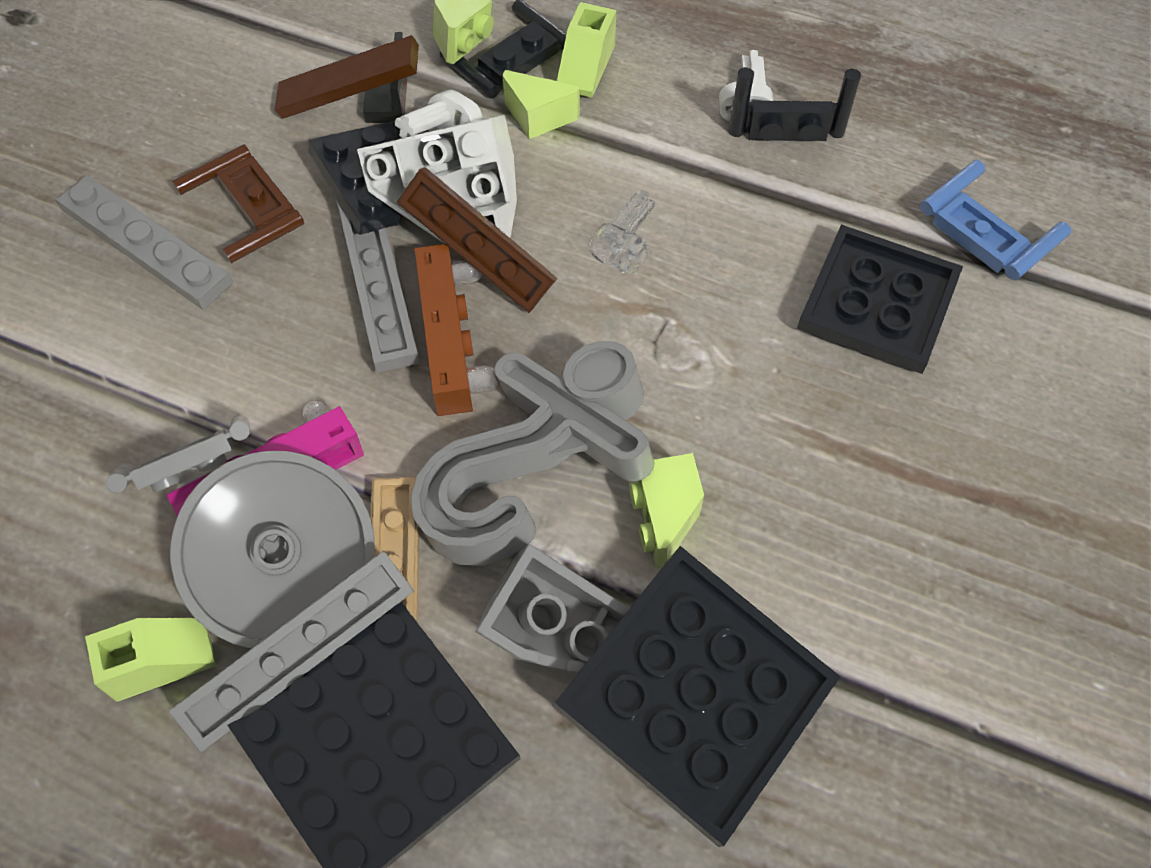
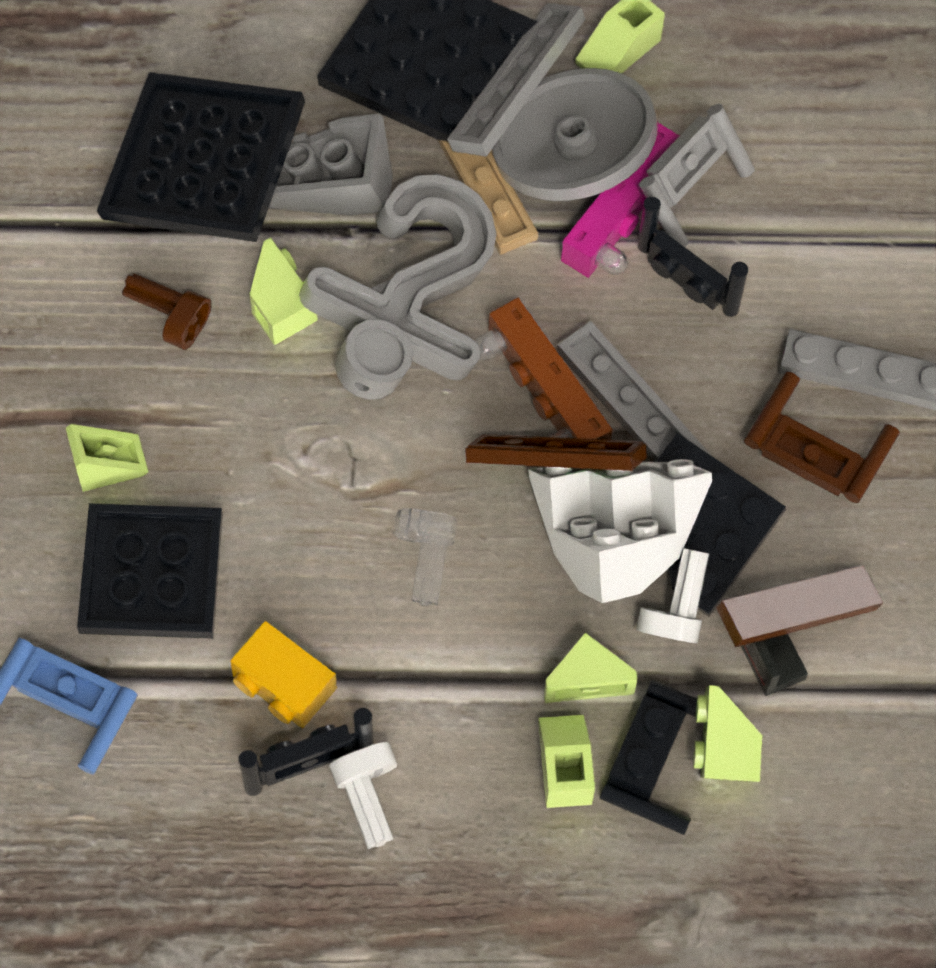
camera: 155 degrees right, 5 degrees up
none -> yellowish green slope [66,424,148,492]
none -> reddish brown piece [122,273,212,350]
none -> yellow brick [230,621,337,729]
none -> black plate [637,197,749,317]

